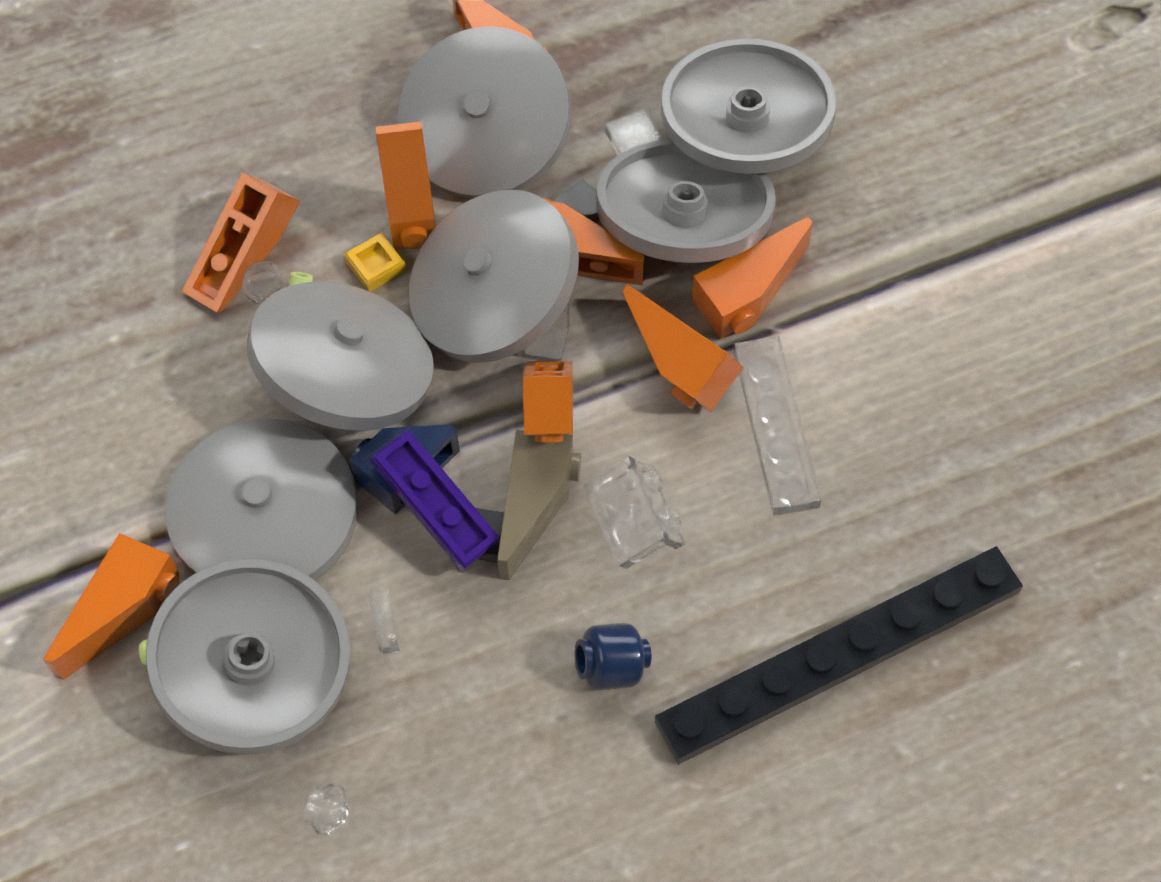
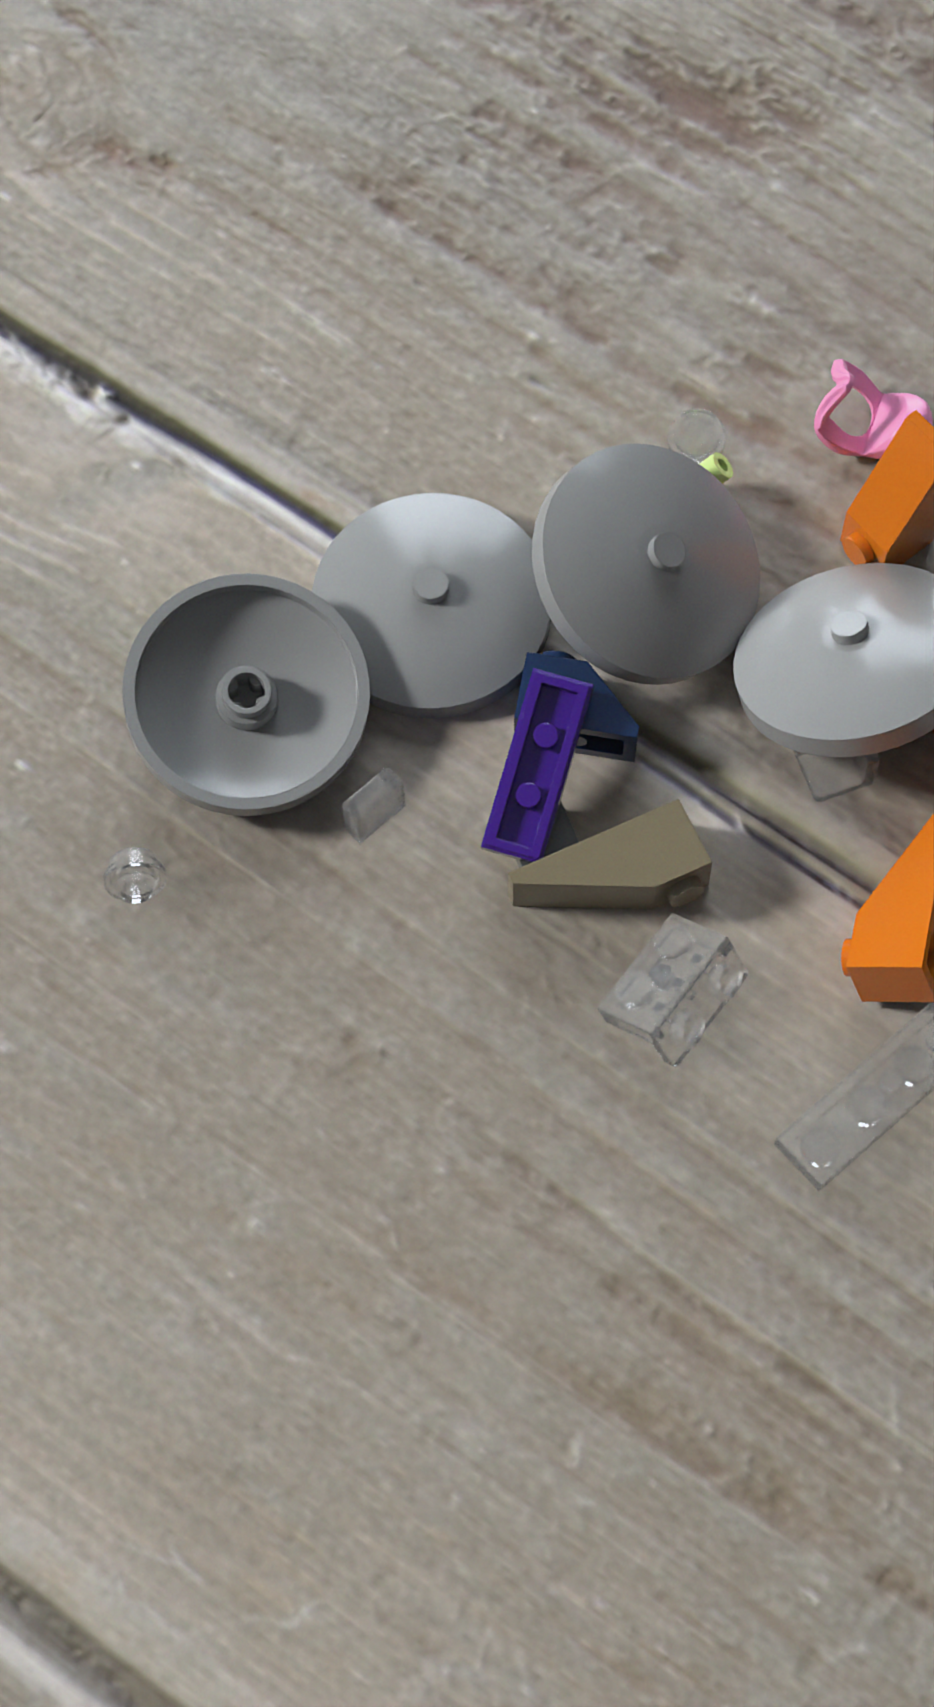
camera: 60 degrees right, 5 degrees up
orange slope [43,533,179,680] -> none
orange slope [181,172,300,313] -> none
yellow tile [344,232,406,292] -> none
orange slope [523,361,573,443] -> none
dark blue head [574,623,652,690] -> none
black plate [655,546,1023,765] -> none
none -> bright pink piece [814,359,933,459]

